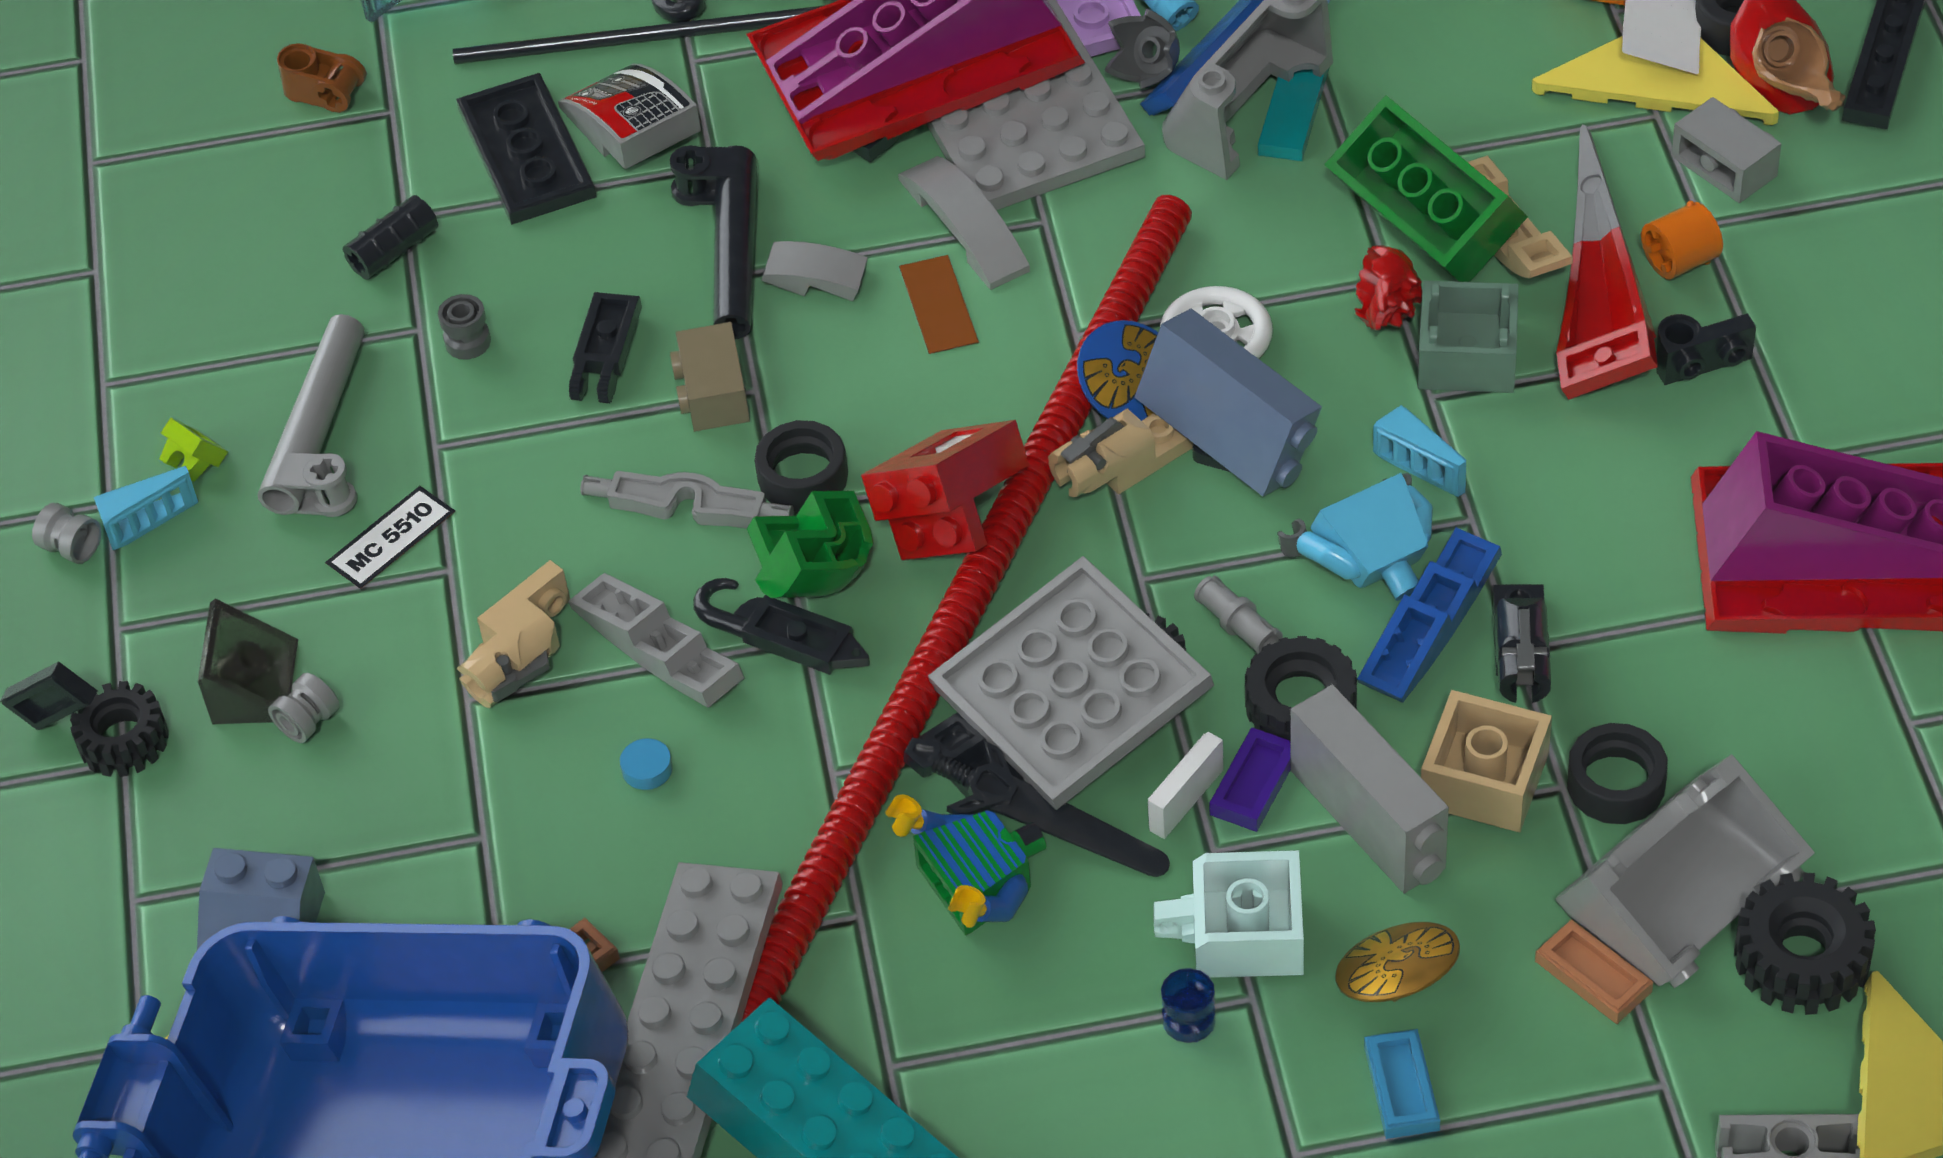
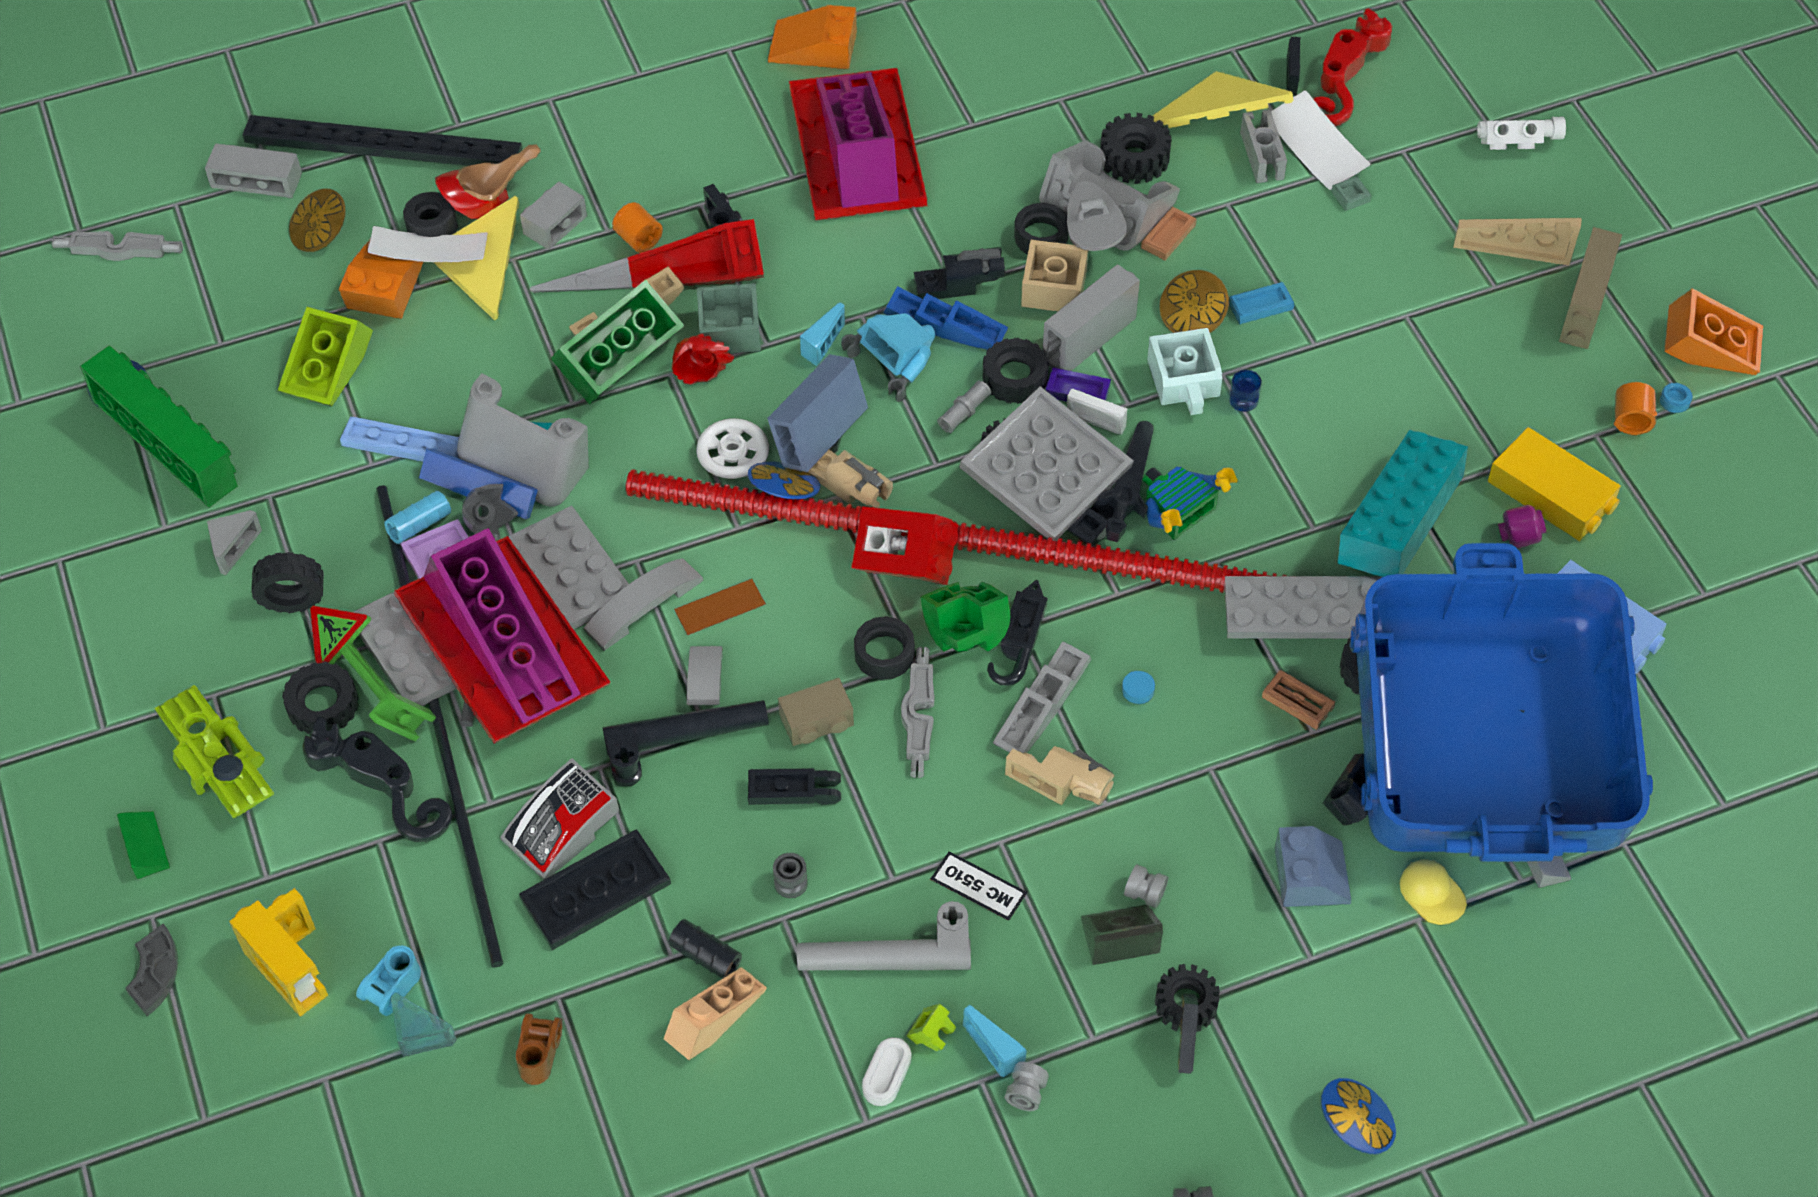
camera: 105 degrees left, 5 degrees up
none -> light nougat slope [664,967,767,1060]
none -> white tile [862,1038,911,1106]
none -> light grey shield [1067,181,1127,251]

